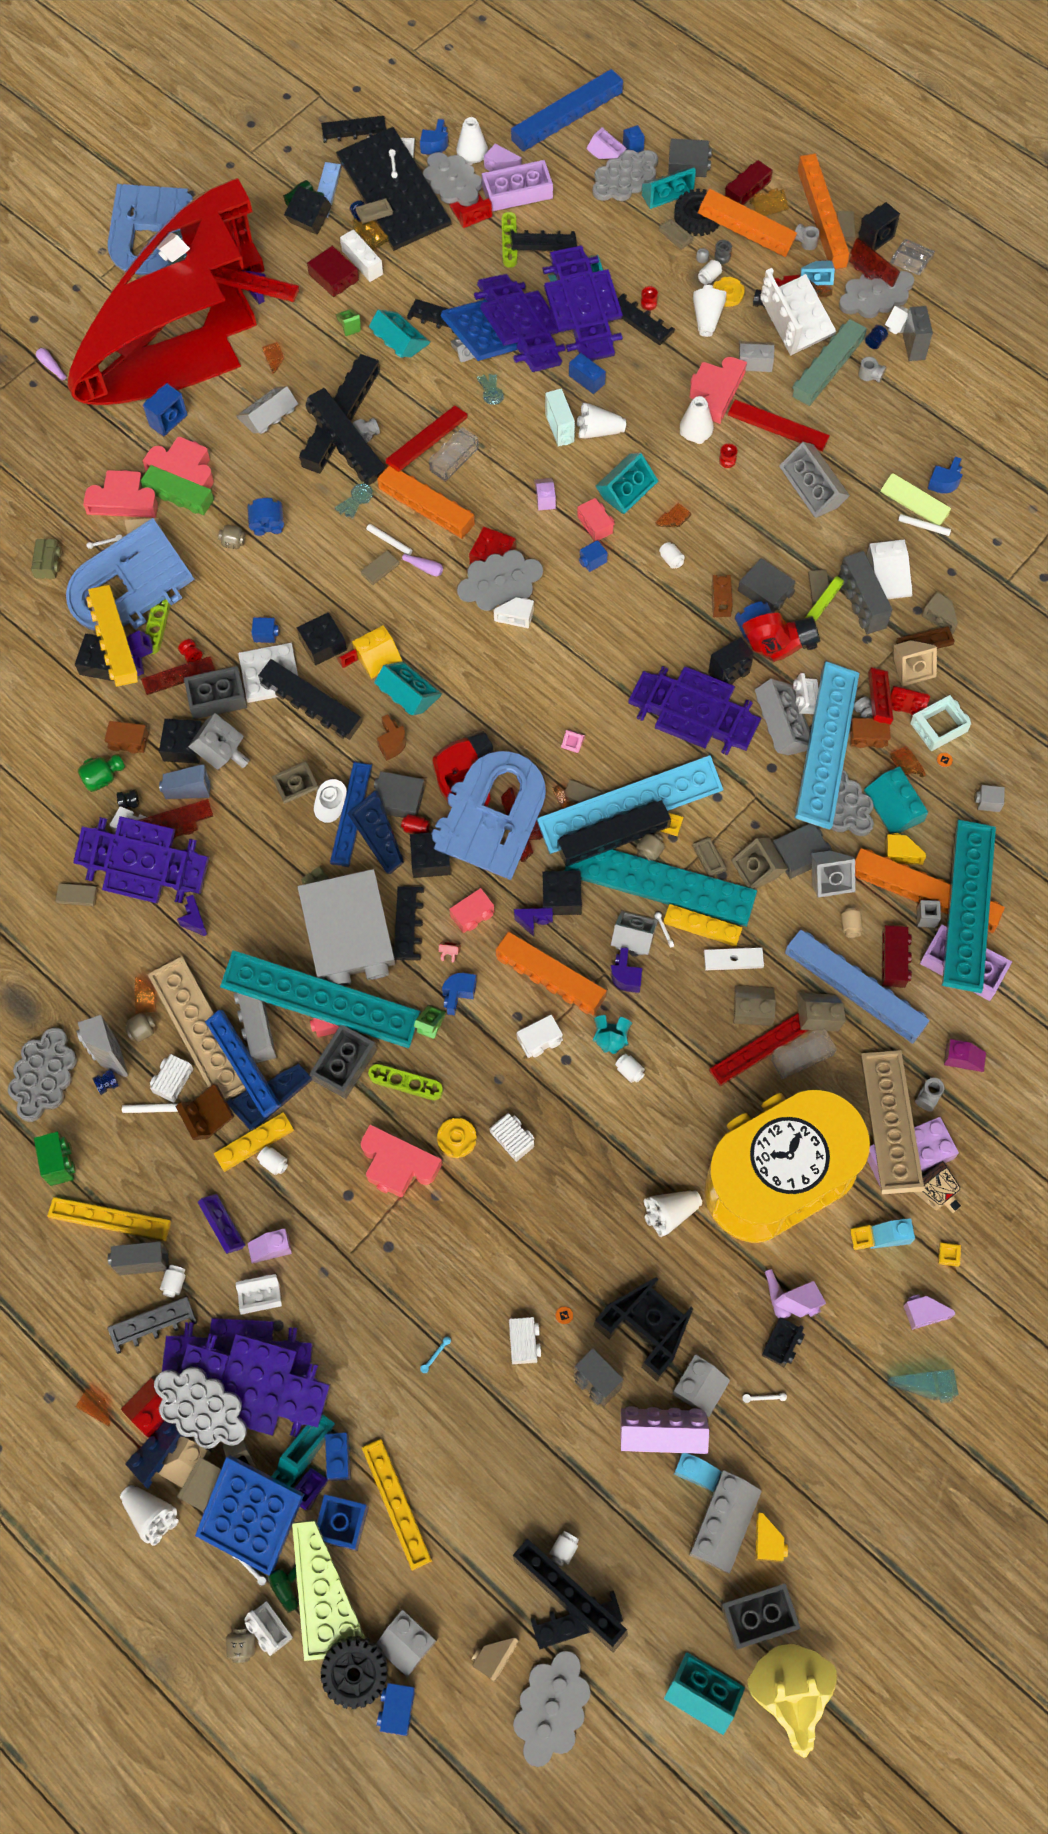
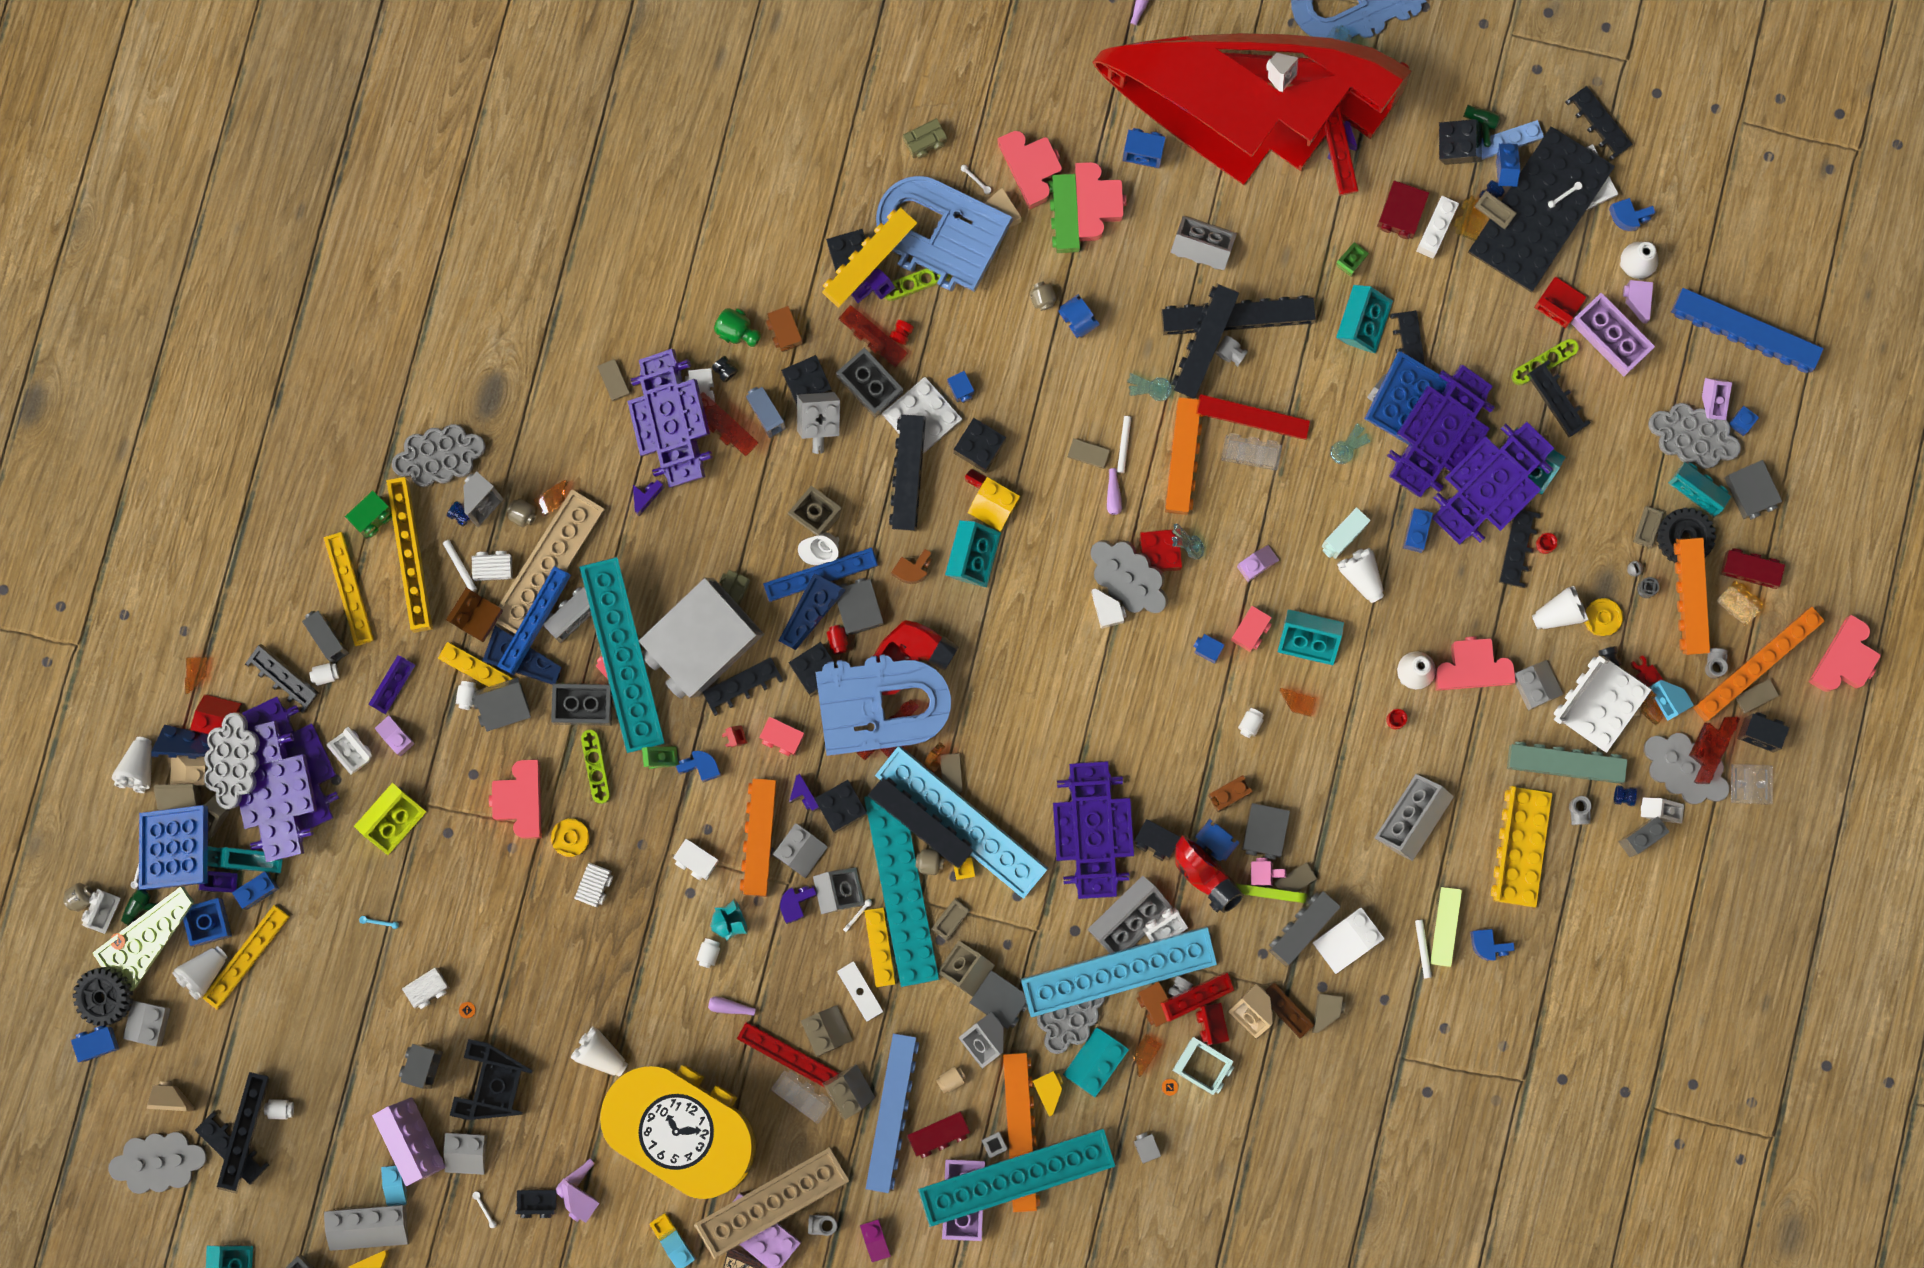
camera: 60 degrees right, 15 degrees up
clear orange slope [262,342,284,374] -> none
light grey plate [423,152,482,206] -> none
bright pink slope [561,730,585,753] -> none
white brick [698,260,722,285] -> none
red tile [728,399,830,452] -> none
none -> orange sticker [111,933,125,950]
none -> white cone [172,946,227,1000]
none -> neon yellow slope [354,782,426,855]
none -> yellow brick [386,477,433,633]
none -> dark grey brick [472,677,531,732]
none -> lavender piece [708,996,756,1016]
none -> light grey slope [773,823,828,878]
none -> clear light blue piece [1172,524,1204,560]
none -> bright pink brick [1251,858,1286,886]
none -> yellow bracket [1491,786,1552,908]
none -> blue brick [1496,143,1520,187]
none -> coral brick [1808,615,1880,692]

